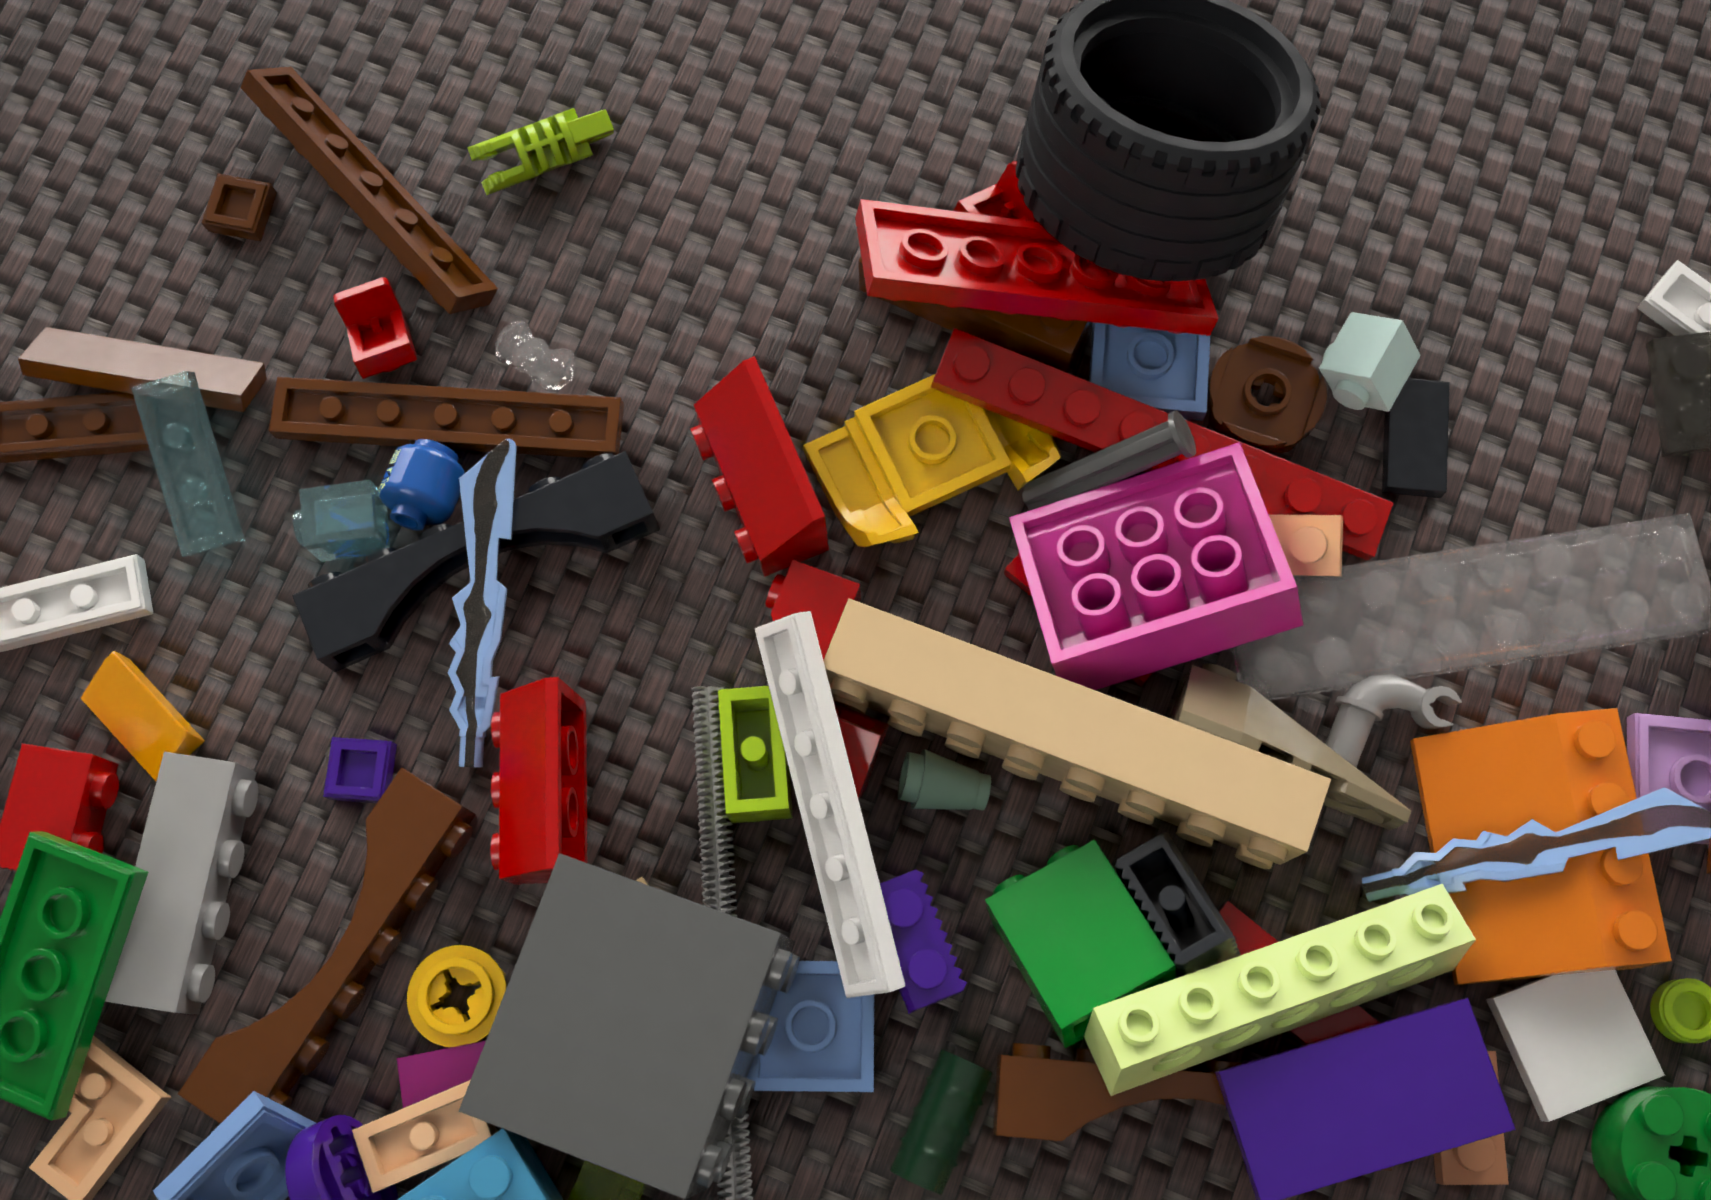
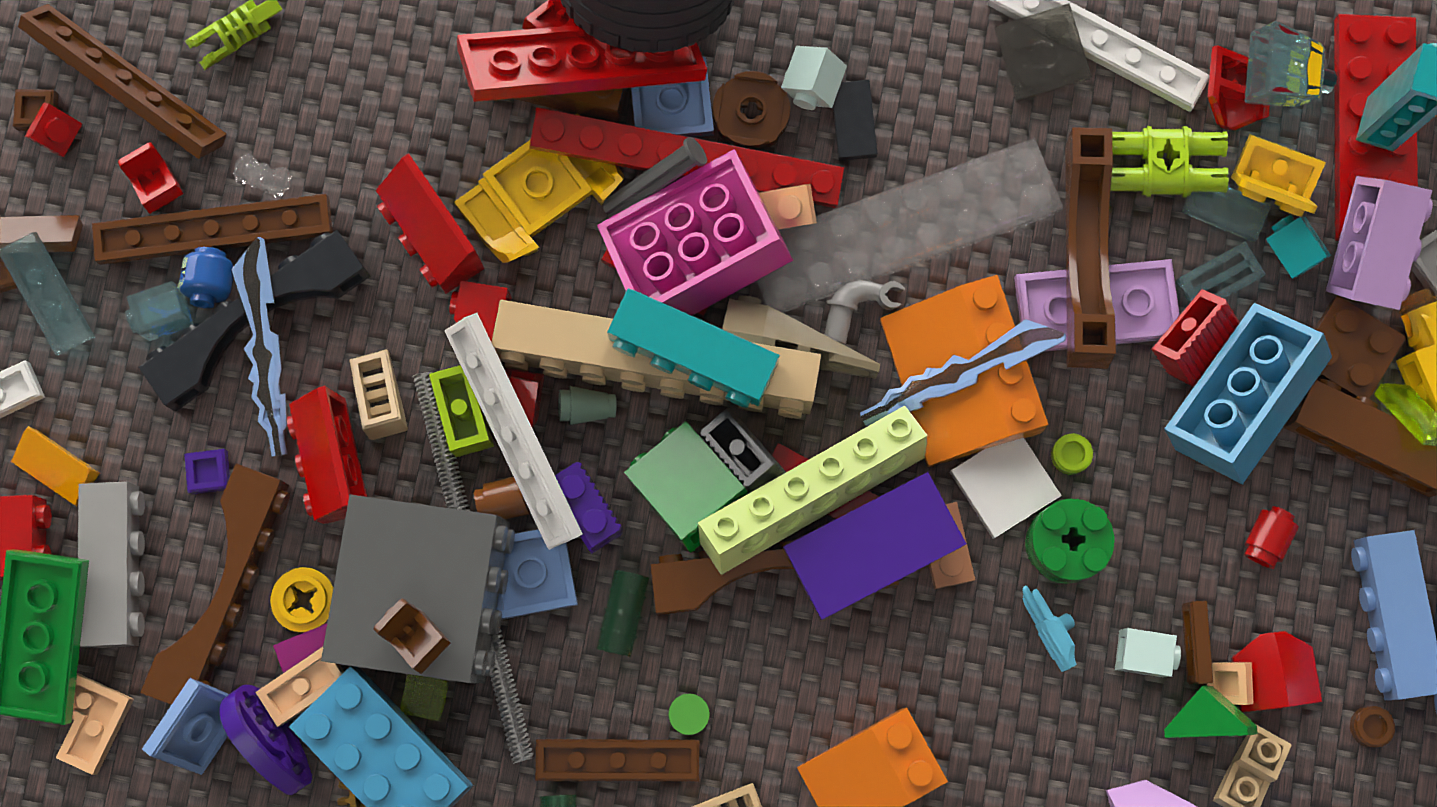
camera: 15 degrees left, 5 degrees up
none -> red plate [25,103,83,157]
none -> tan slope [350,349,408,440]
none -> reddish brown bracket [373,598,451,674]
none -> dark orange brick [474,477,530,520]
none -> teal brick [607,288,780,408]

